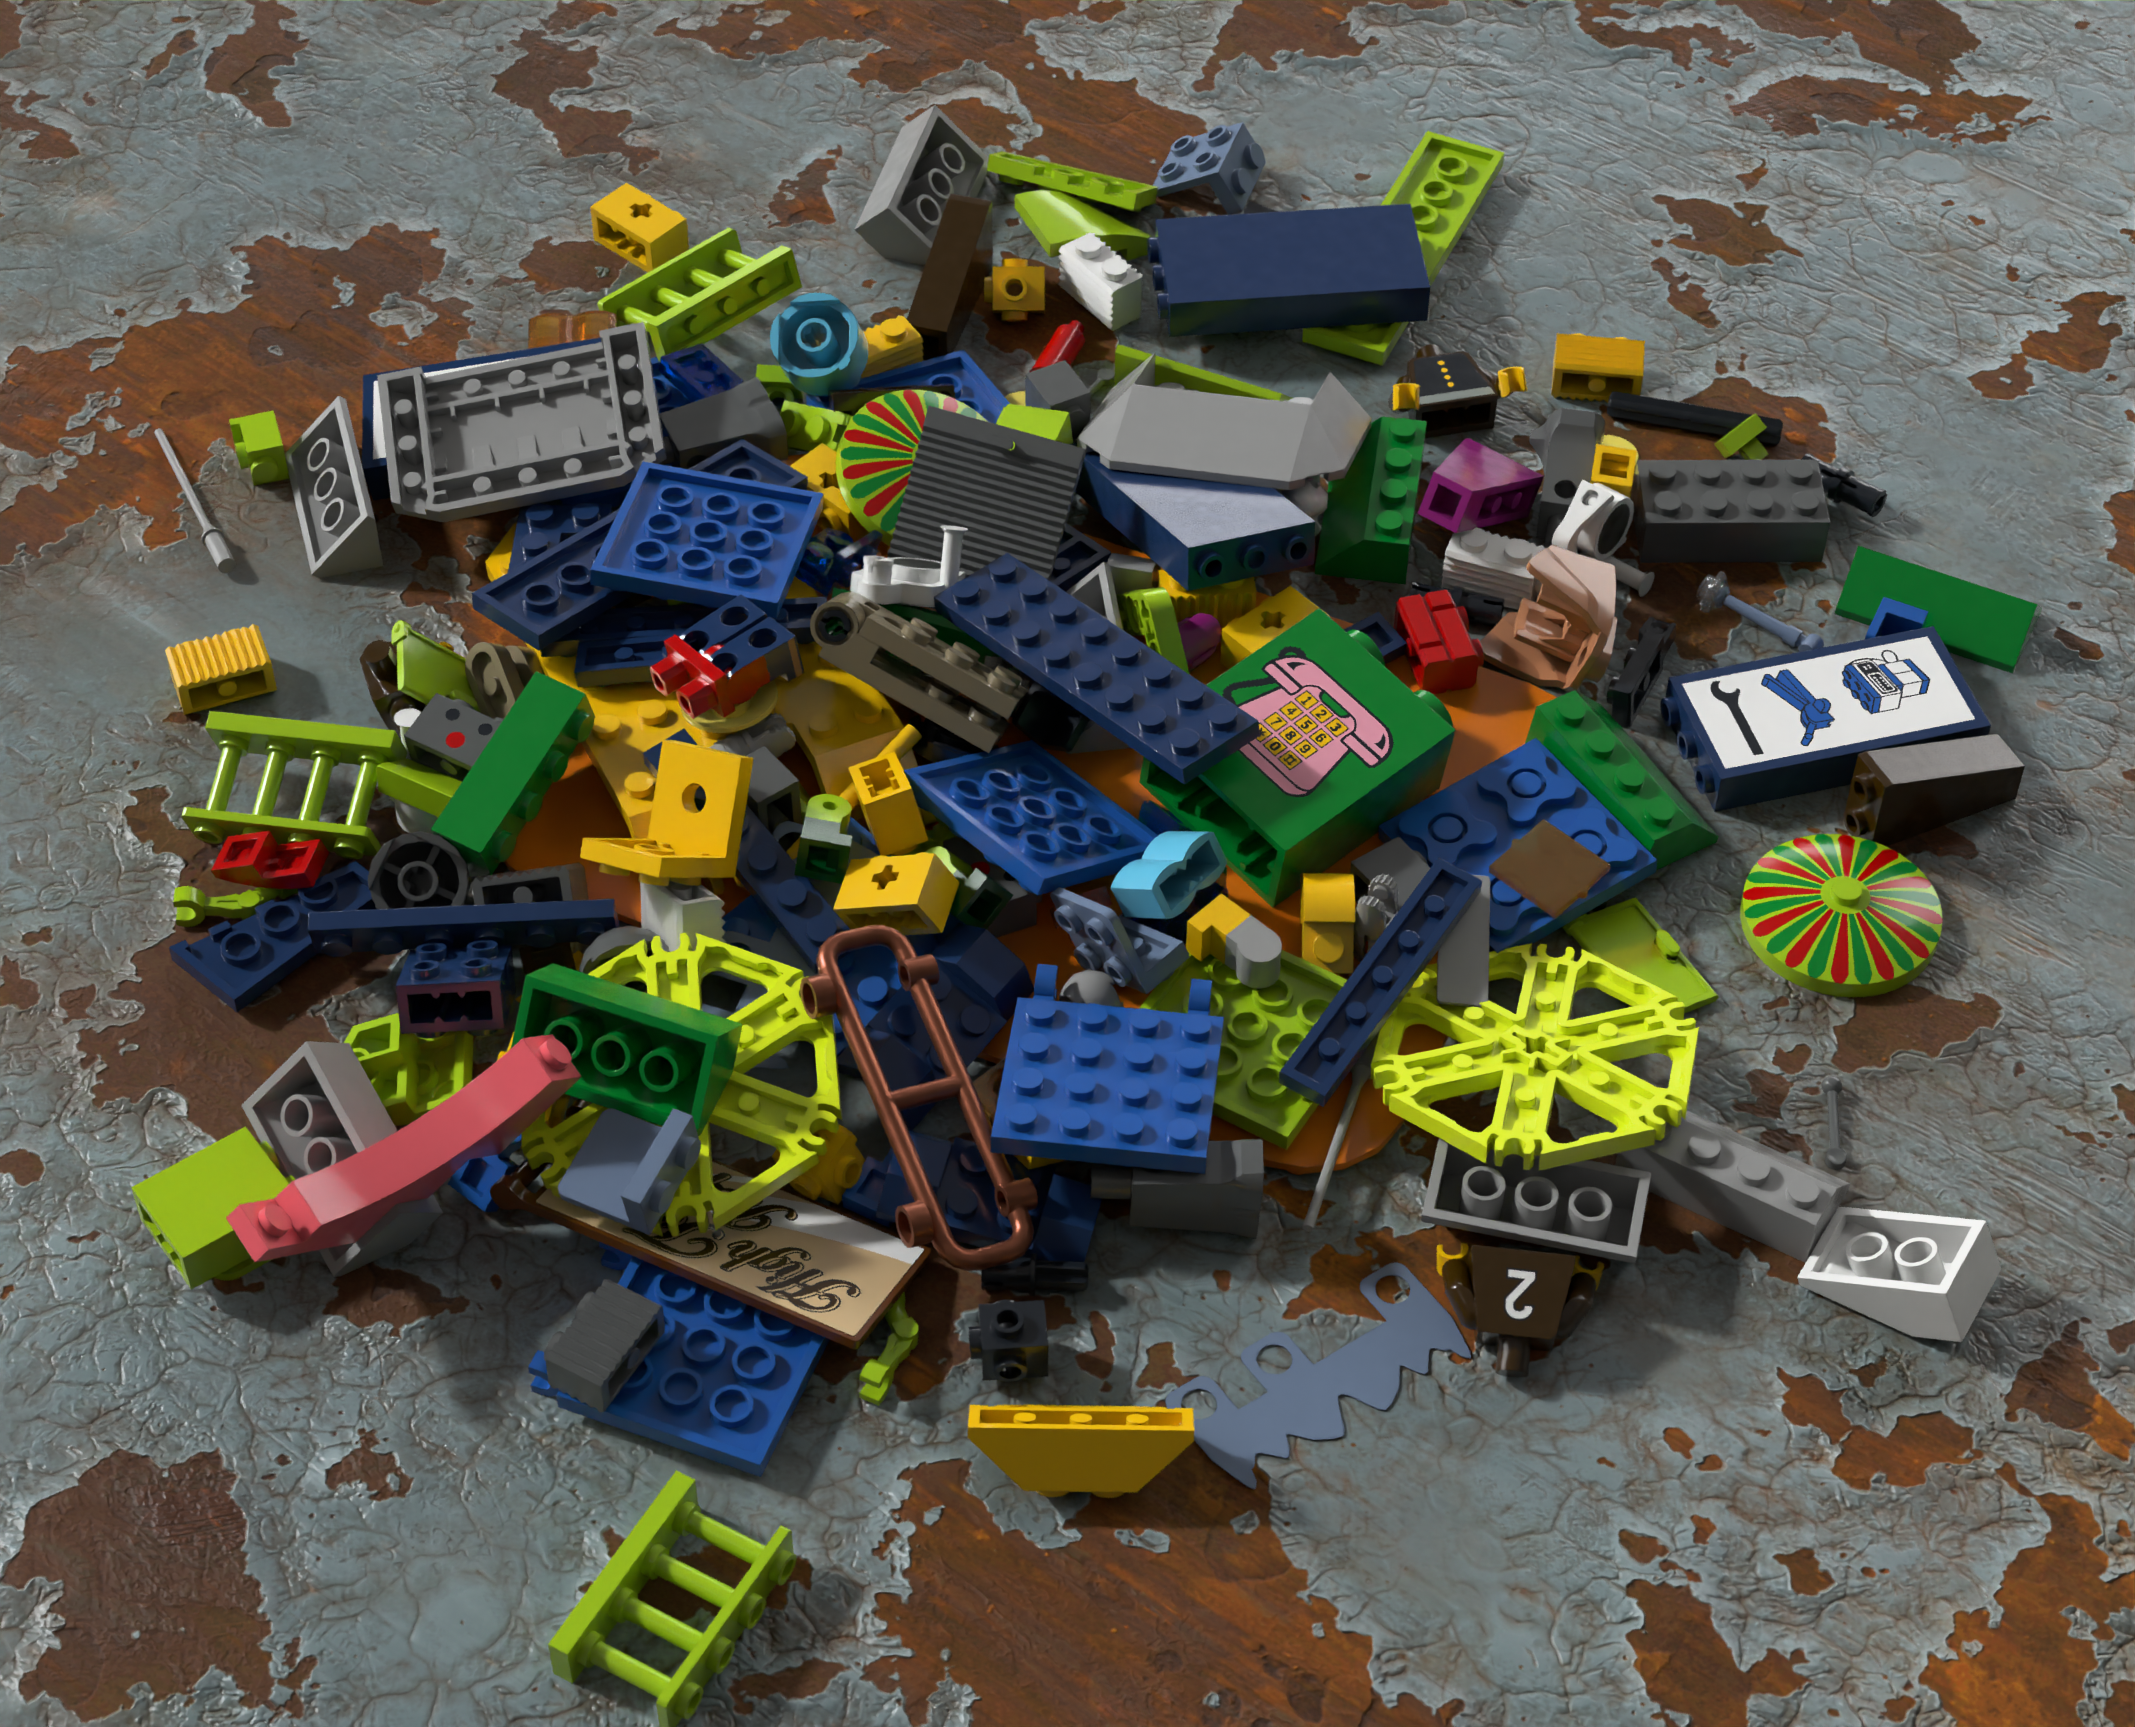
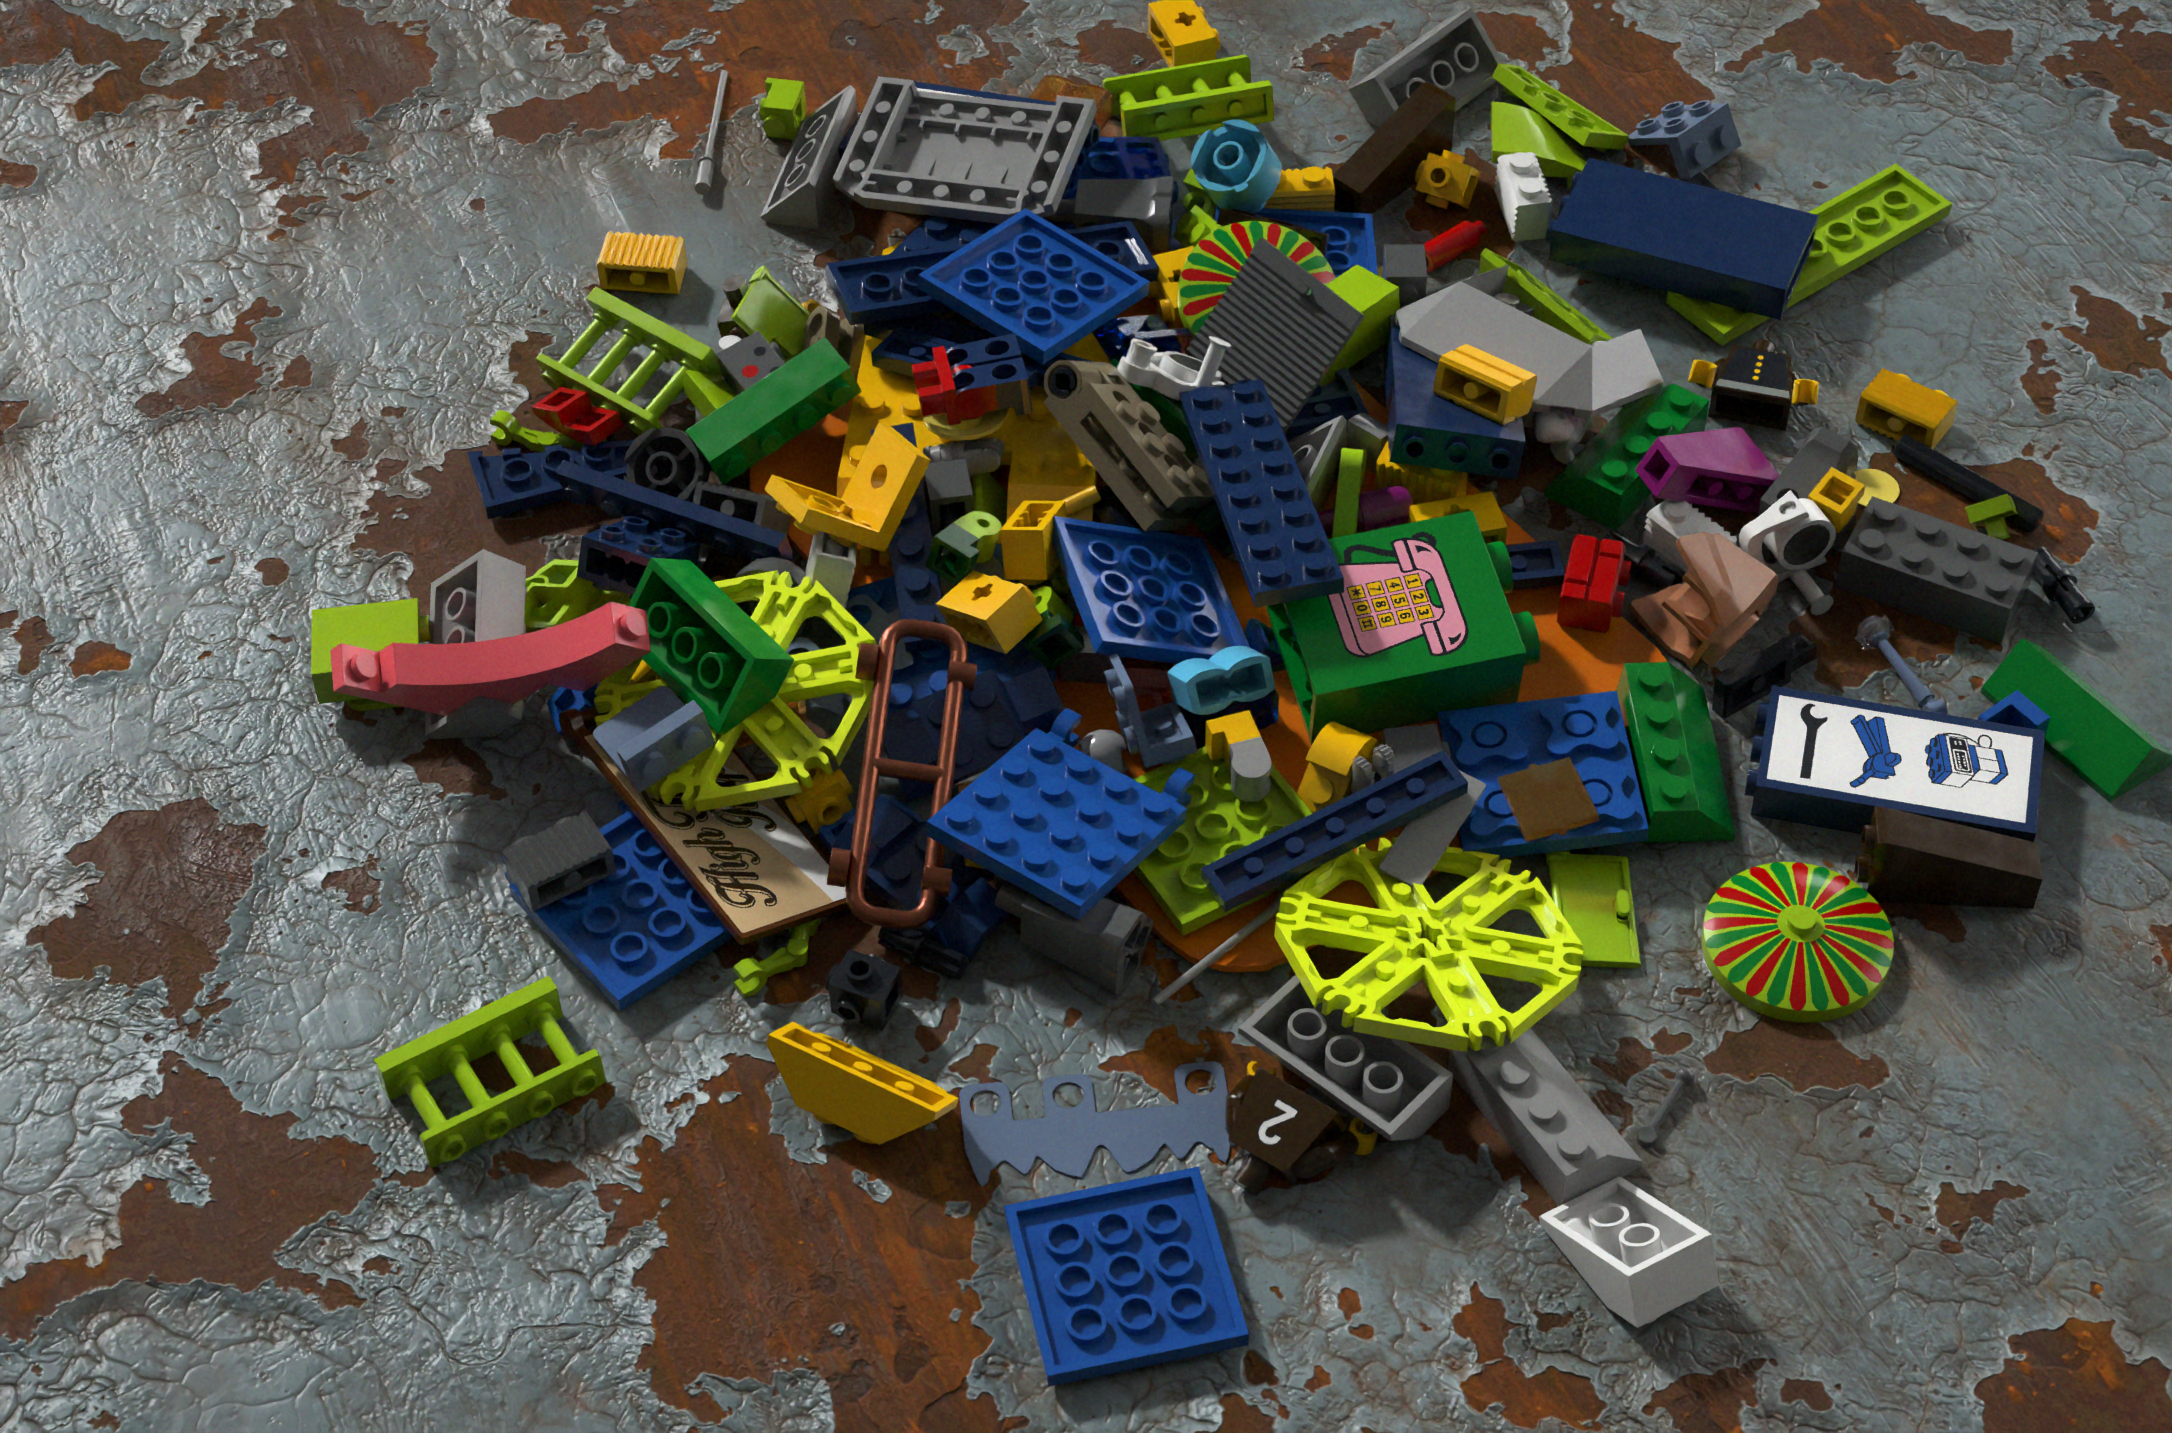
camera: 30 degrees right, 0 degrees up
none -> blue piece [1004,1166,1249,1387]
none -> yellow brick [1433,344,1537,425]

